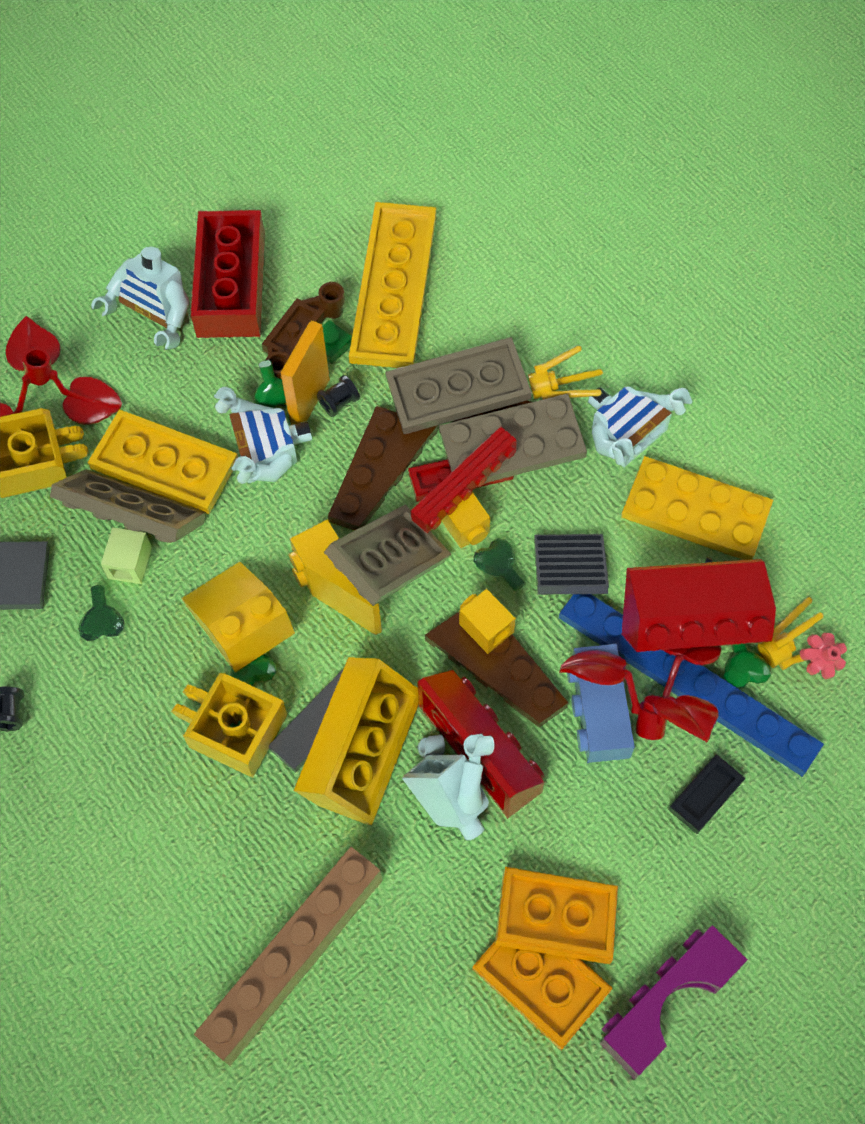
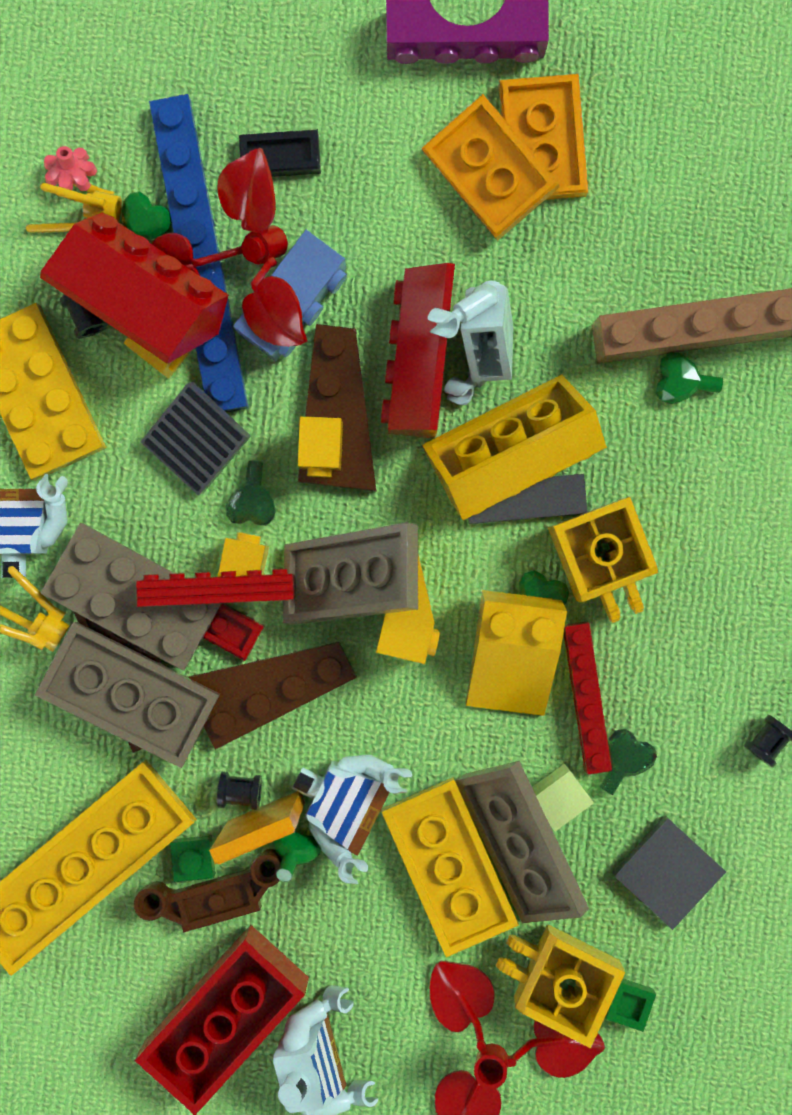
camera: 145 degrees left, 25 degrees up
none -> red piece [563,622,612,775]
none -> green rock [656,352,723,404]

